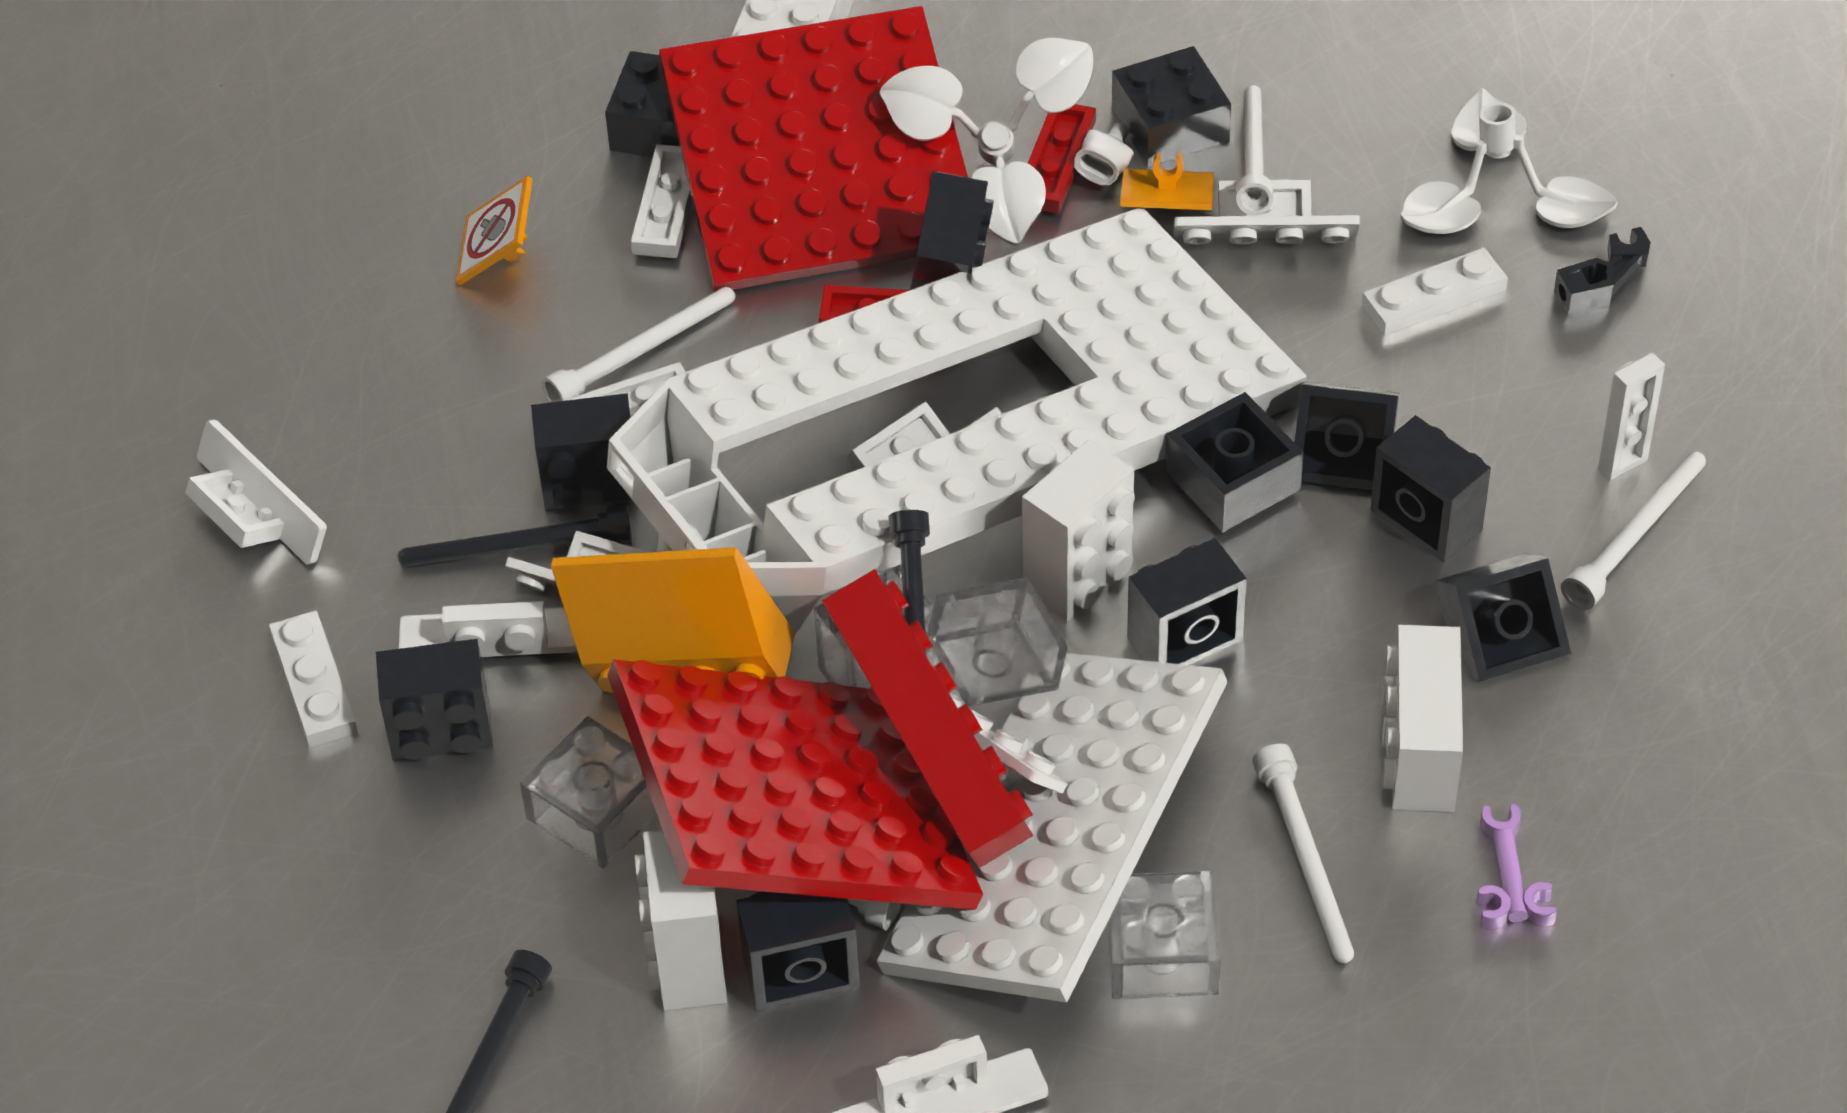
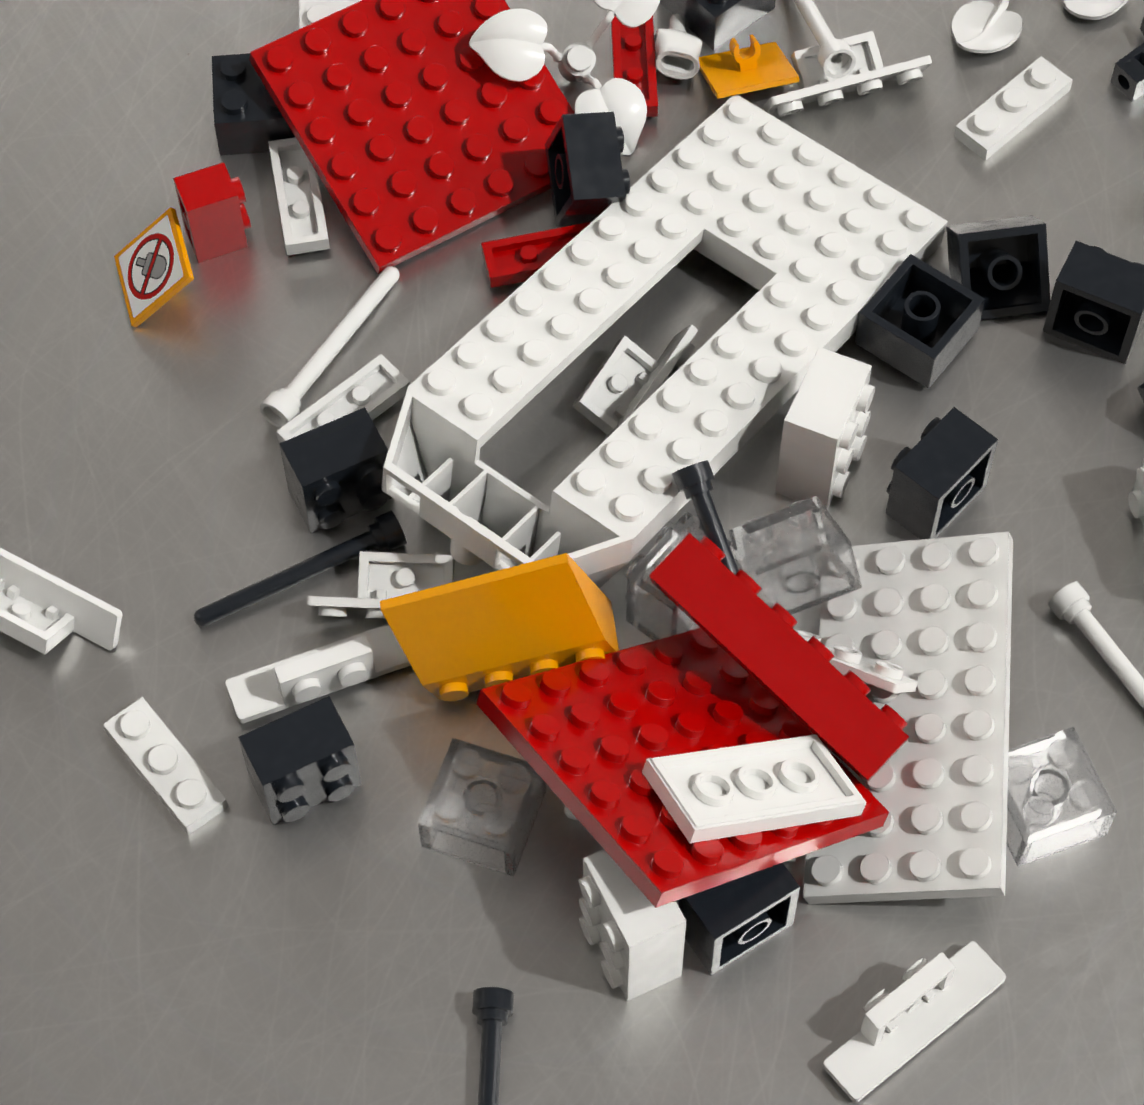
camera: 20 degrees left, 10 degrees up
none -> red brick [173,162,251,263]
none -> white tile [642,734,867,843]

